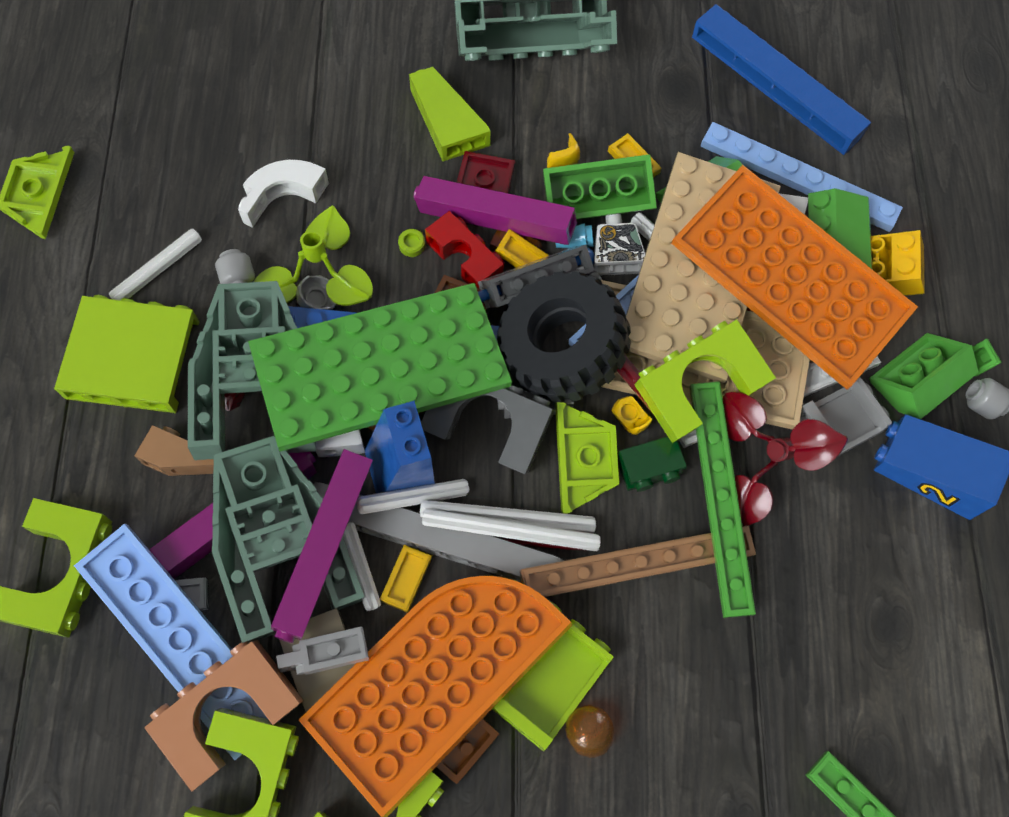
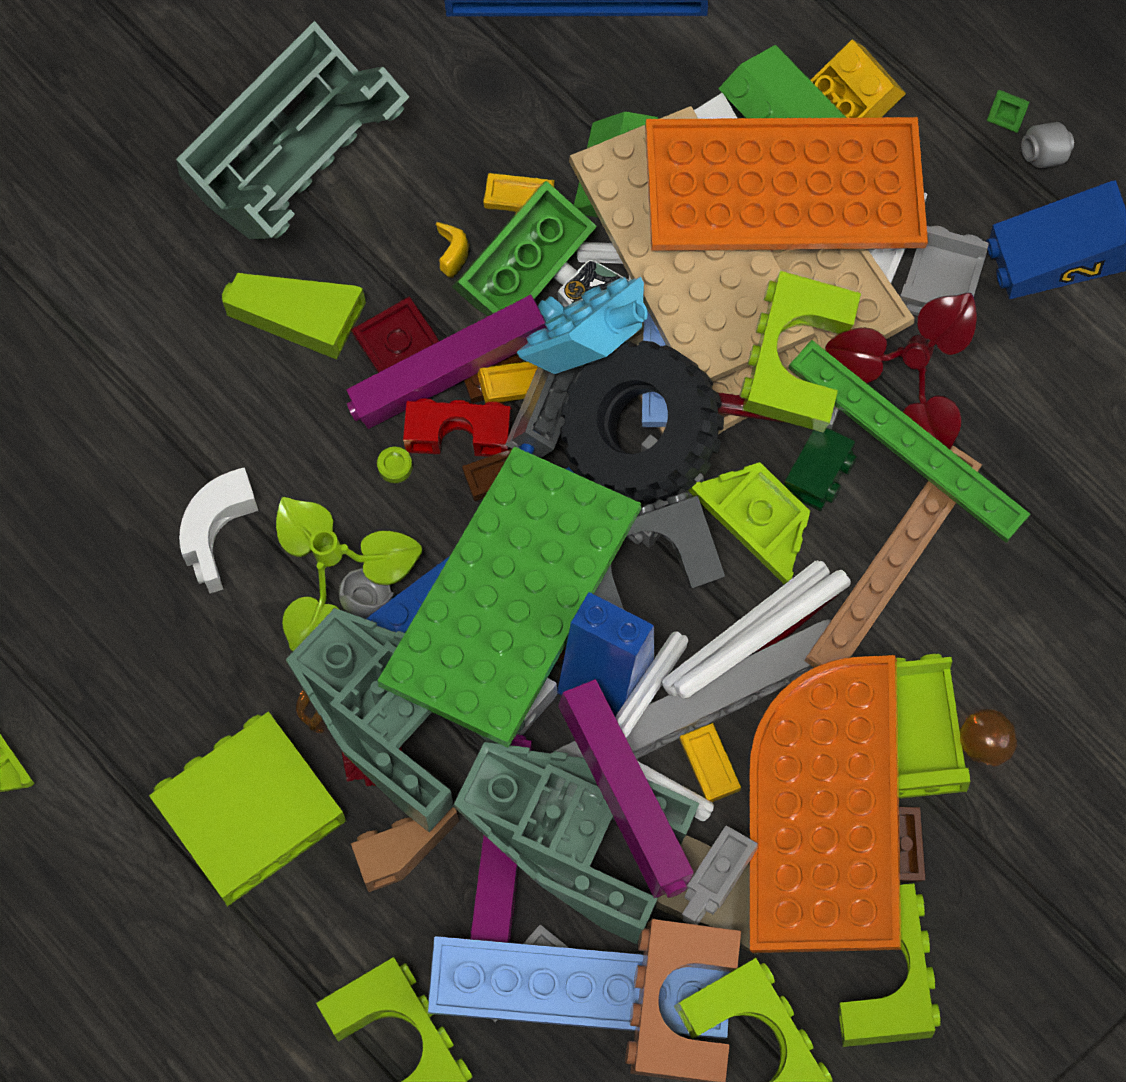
camera: 35 degrees left, 0 degrees up
white axle [109,228,202,300] -> none
light grey head [215,249,255,284] -> none
yellow hair [612,396,652,435] -> none
light blue plate [701,122,903,232] -> none
bright green slope [869,333,979,419] -> none
none -> medium azure slope [517,277,648,374]

